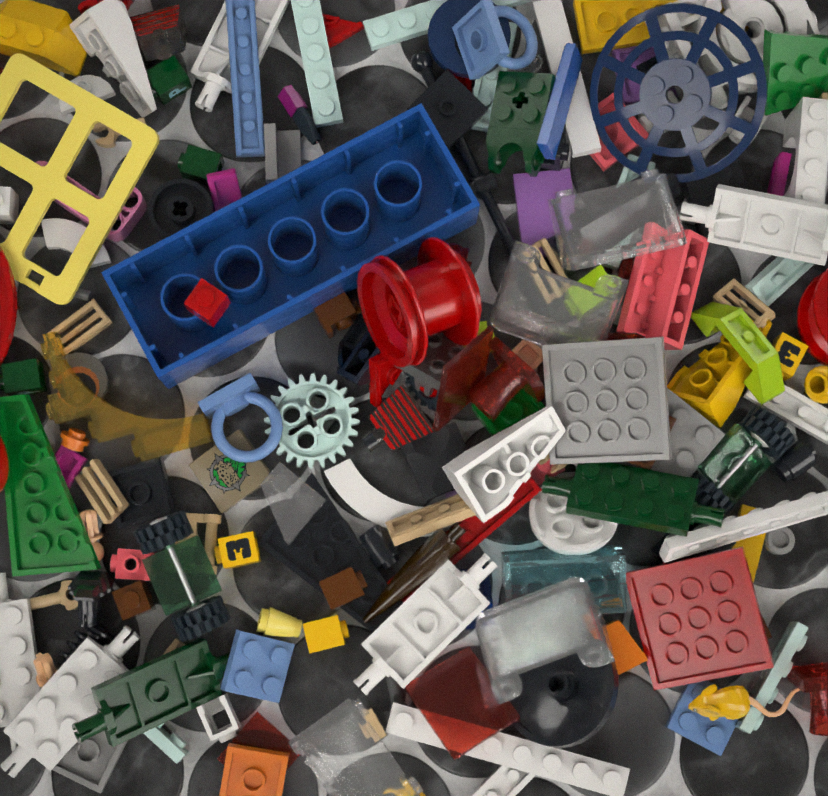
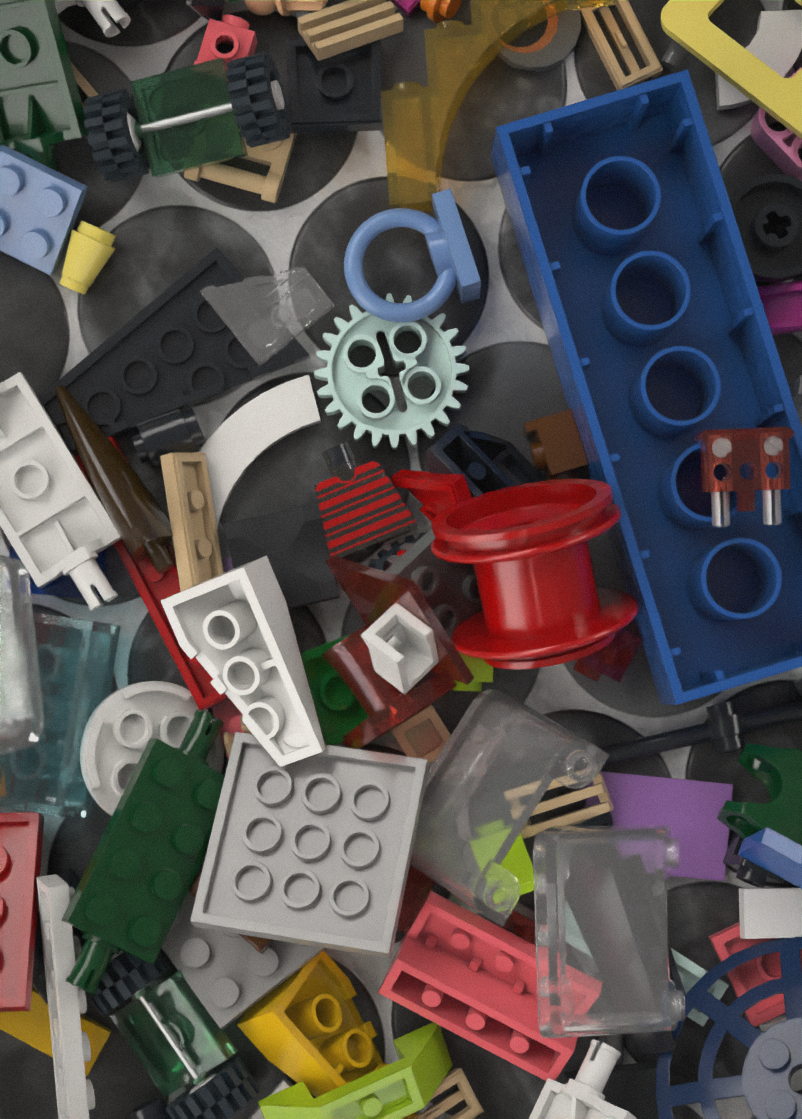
camera: 105 degrees right, 5 degrees up
reddish brown brick [112,580,156,620] -> none
red brick [184,278,231,328] -> none
dark tan slope [189,429,274,513] -> none
yellow brick [214,531,261,569] -> none
yellow brick [302,615,350,654] -> none
reddish brown brick [319,567,368,610] -> none
light grey tile [764,527,795,555] -> none
none -> white window [361,602,439,695]
none -> clear red piece [695,427,794,528]

